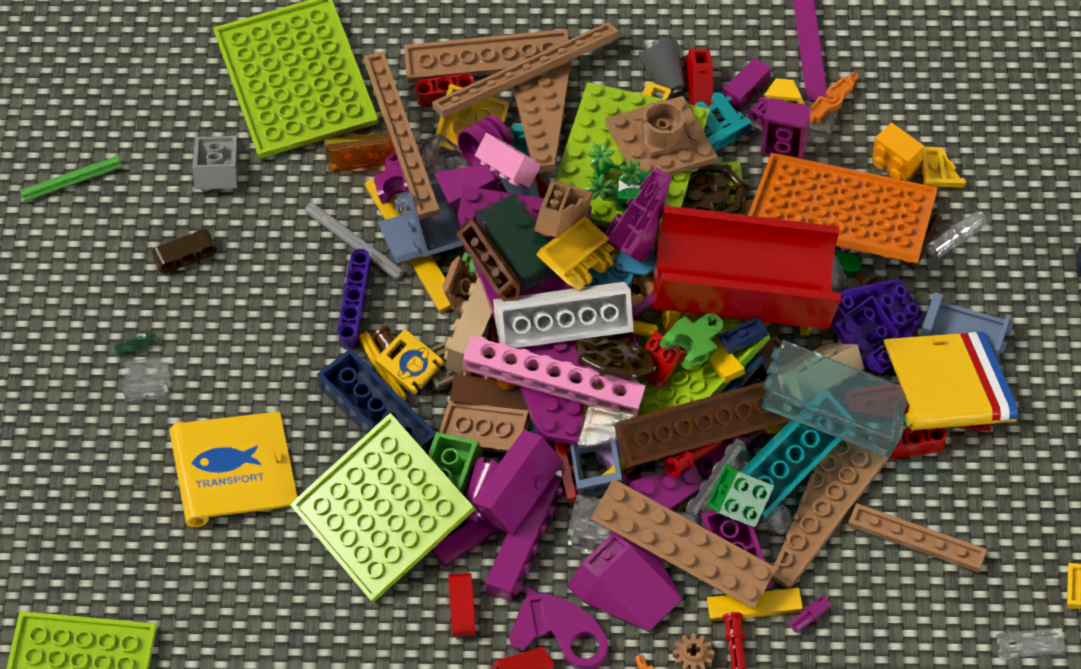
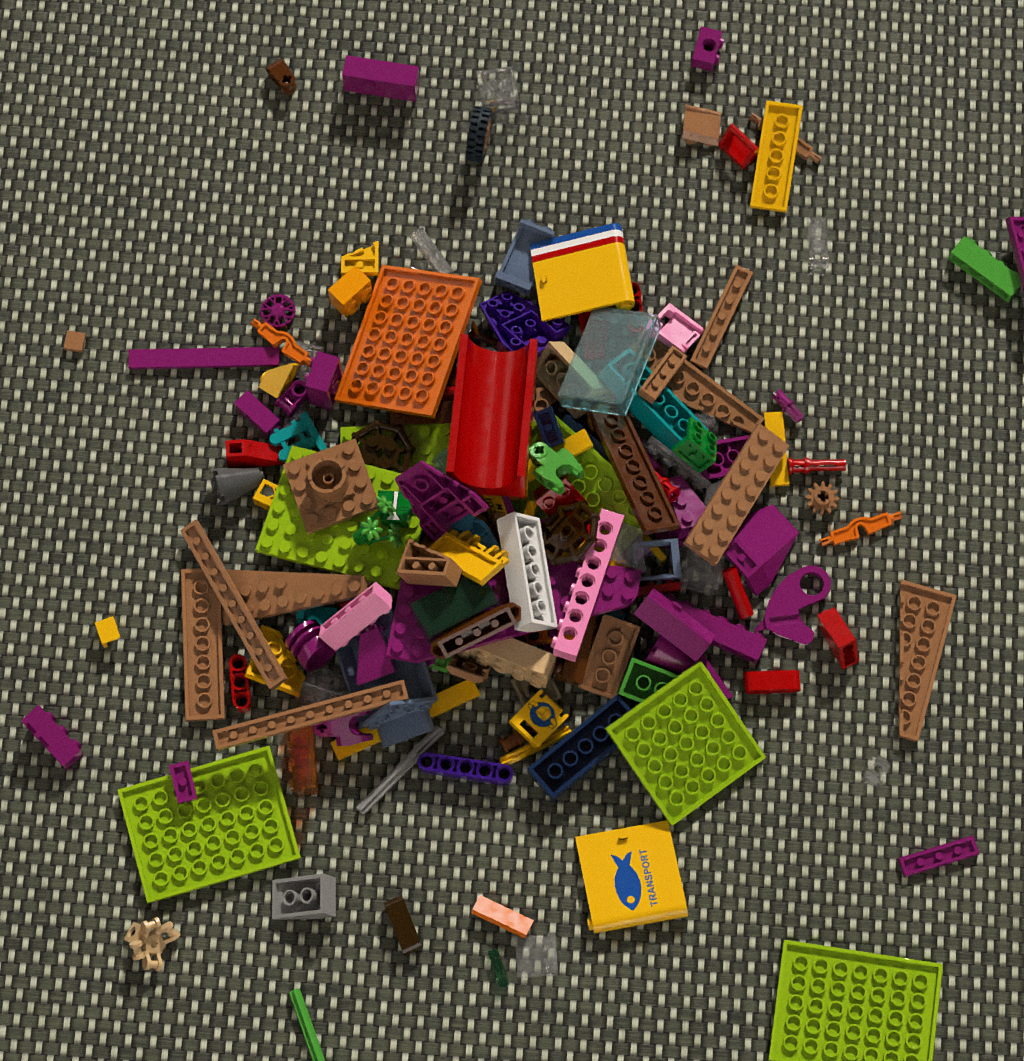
camera: 90 degrees left, 15 degrees up
none -> tan piece [124,917,180,971]
none -> magenta plate [169,761,198,804]
none -> magenta wheel [260,294,296,328]
none -> tile [471,895,534,939]
none -> medium nougat tile [637,345,688,404]
none -> bright pink container [646,303,704,353]
none -> red piece [722,566,754,619]

